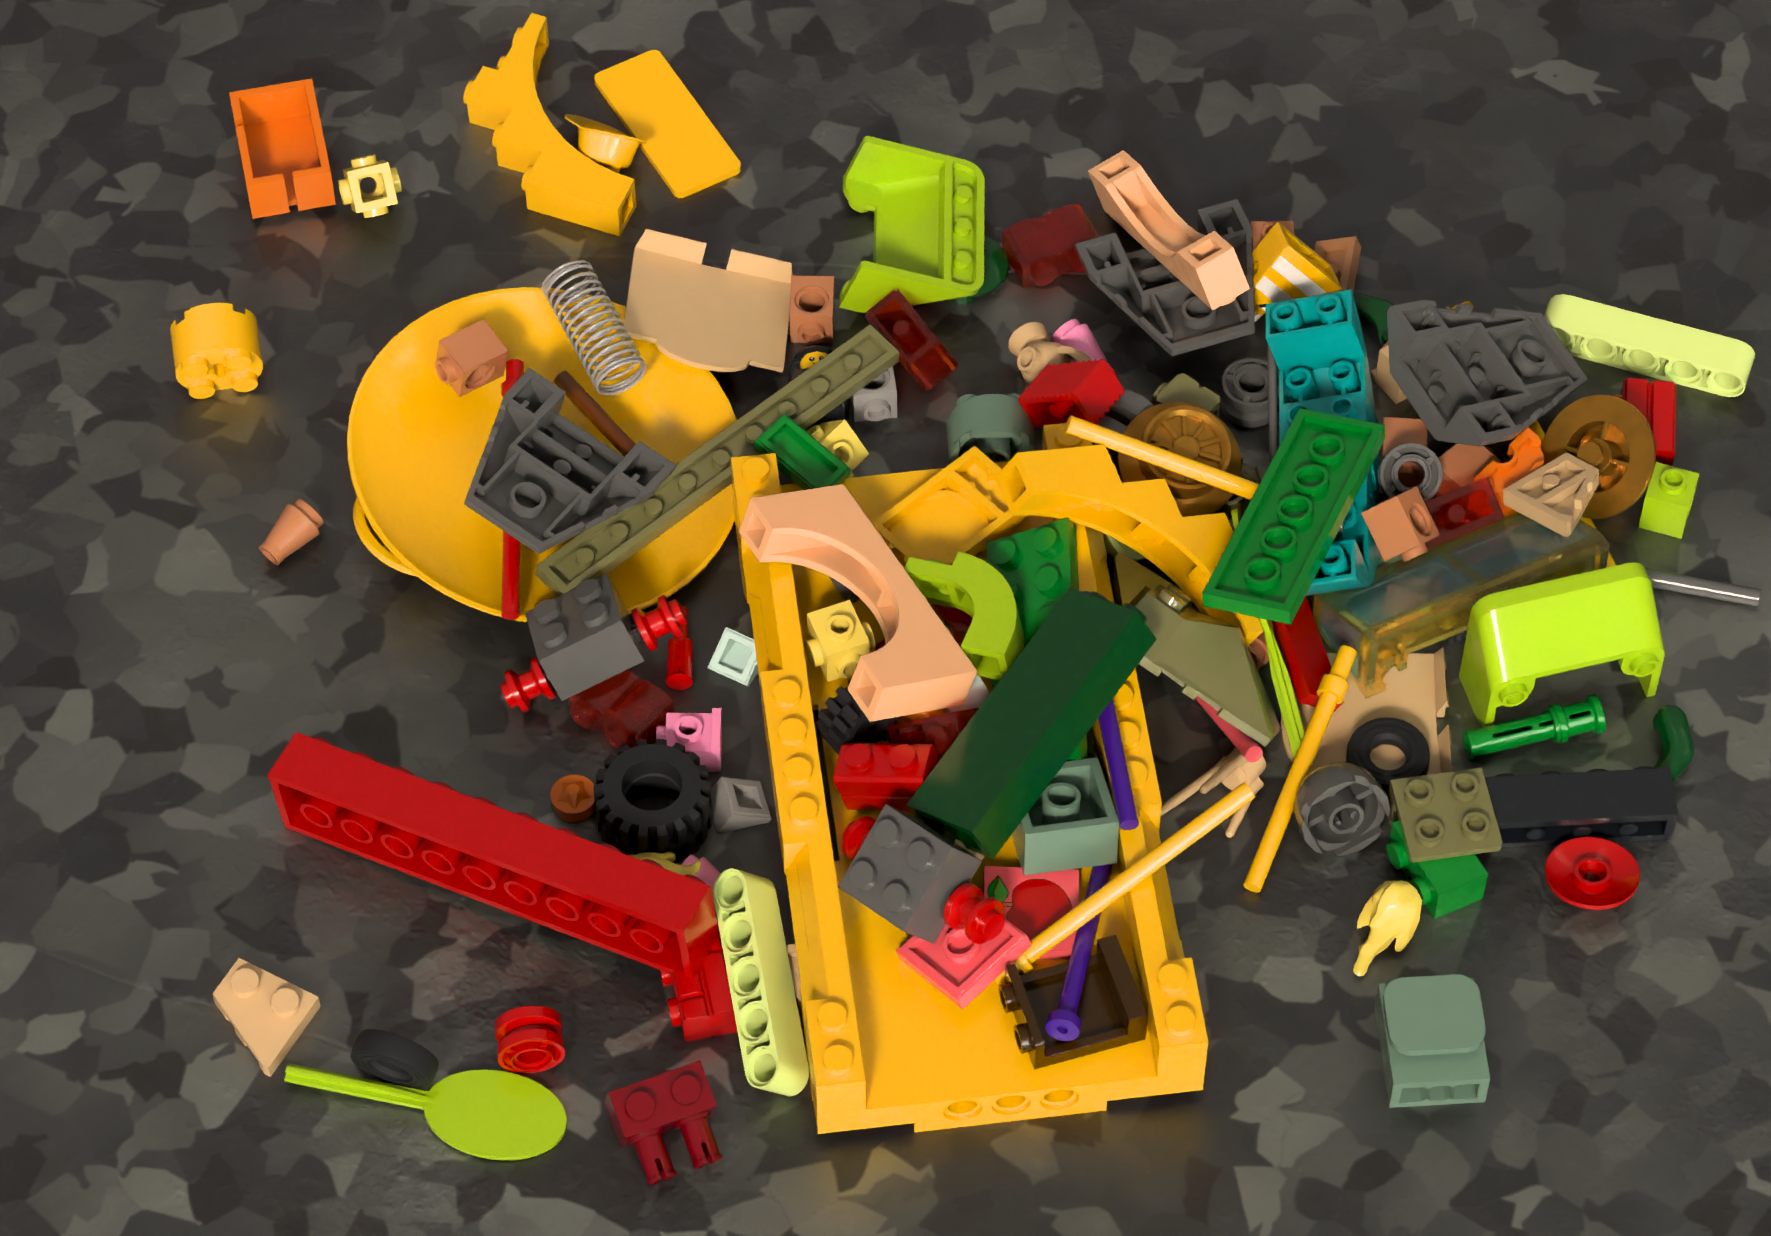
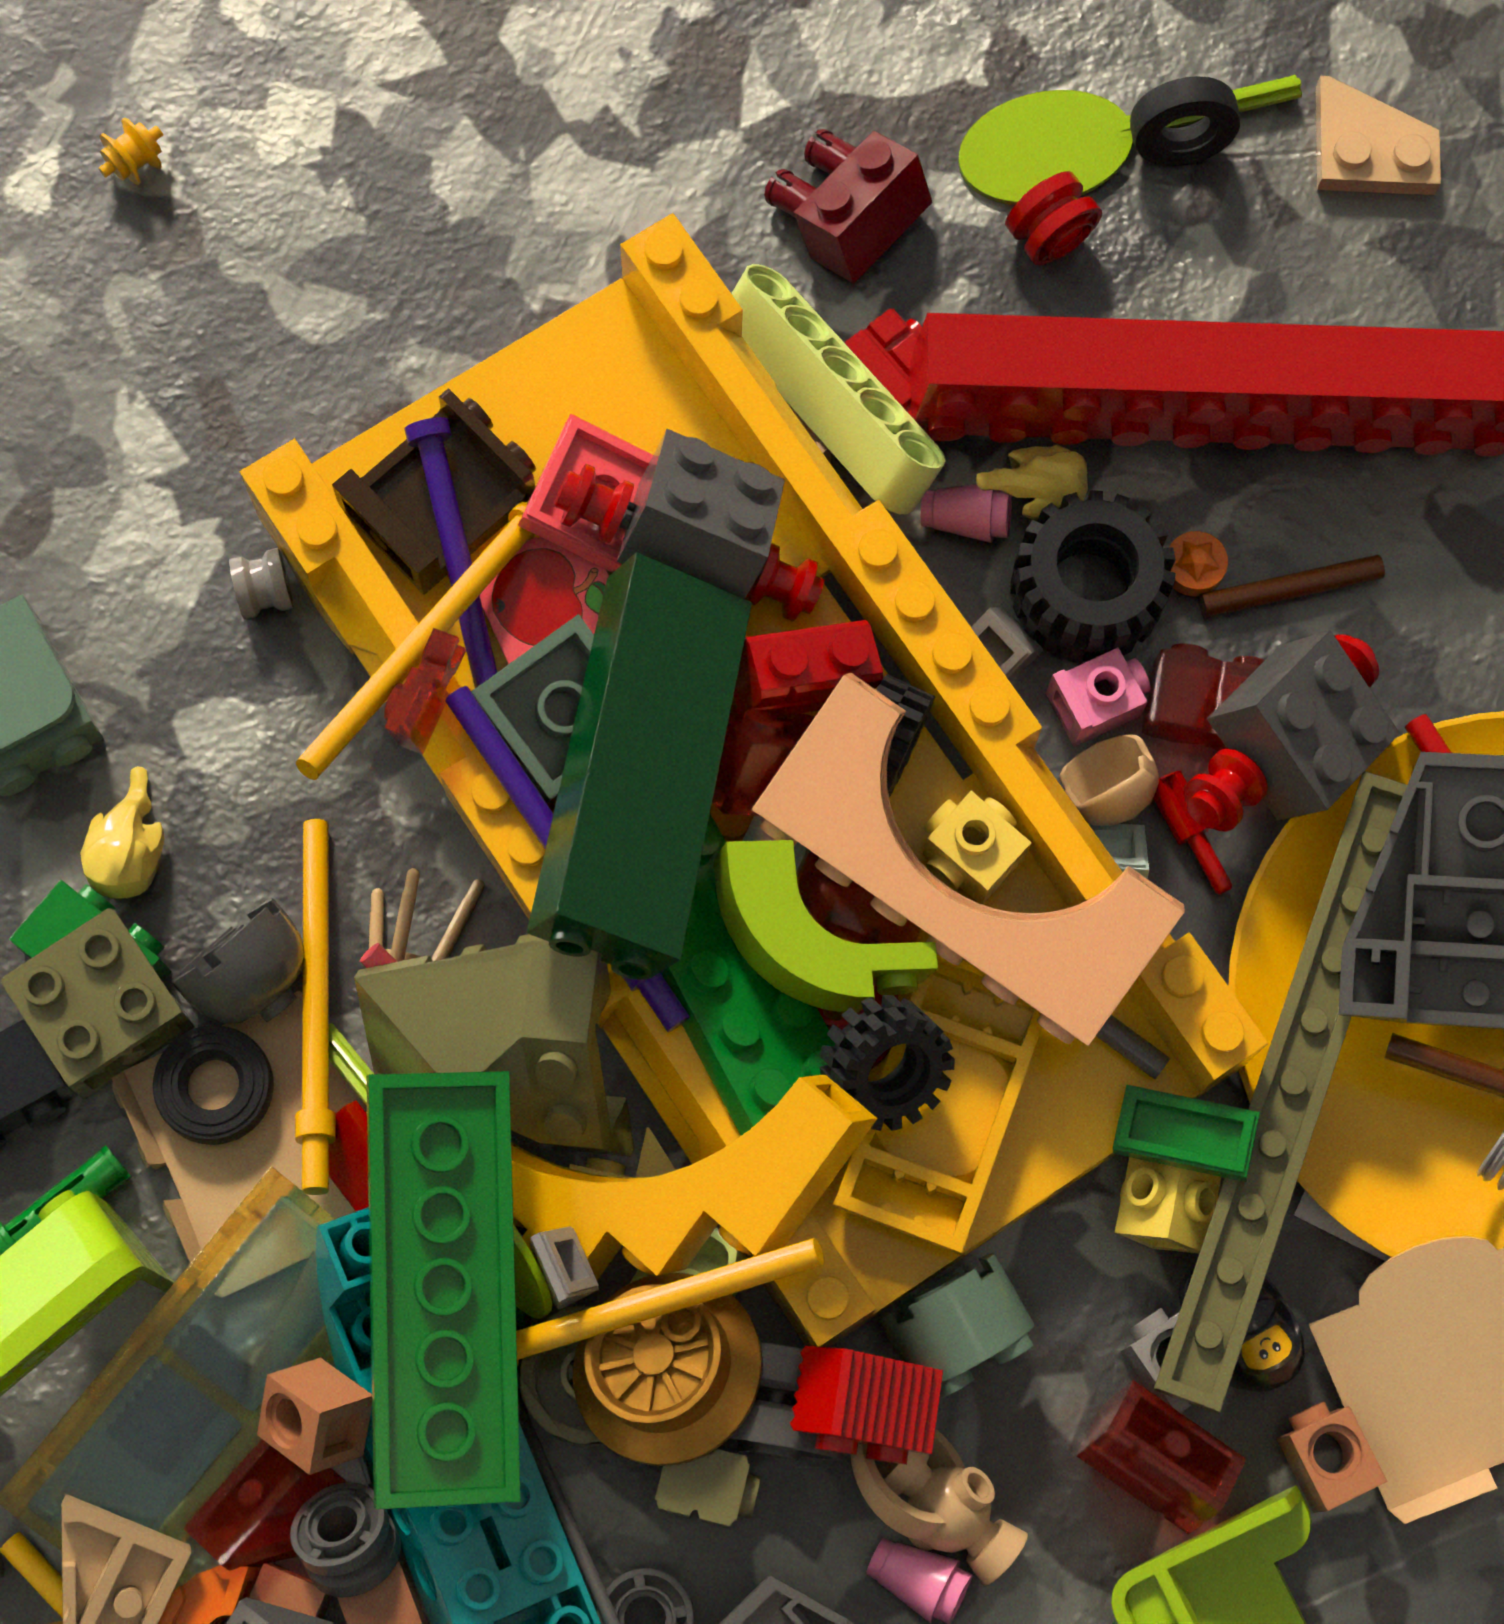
camera: 150 degrees right, 20 degrees up
none -> light grey wheel [229,548,294,620]
none -> clear red plate [384,628,466,754]
none -> light grey slope [530,1226,599,1309]
none -> black tyre [819,995,955,1131]
none -> tan hair [1060,735,1159,826]
none -> reddish brown bar [1199,554,1385,618]

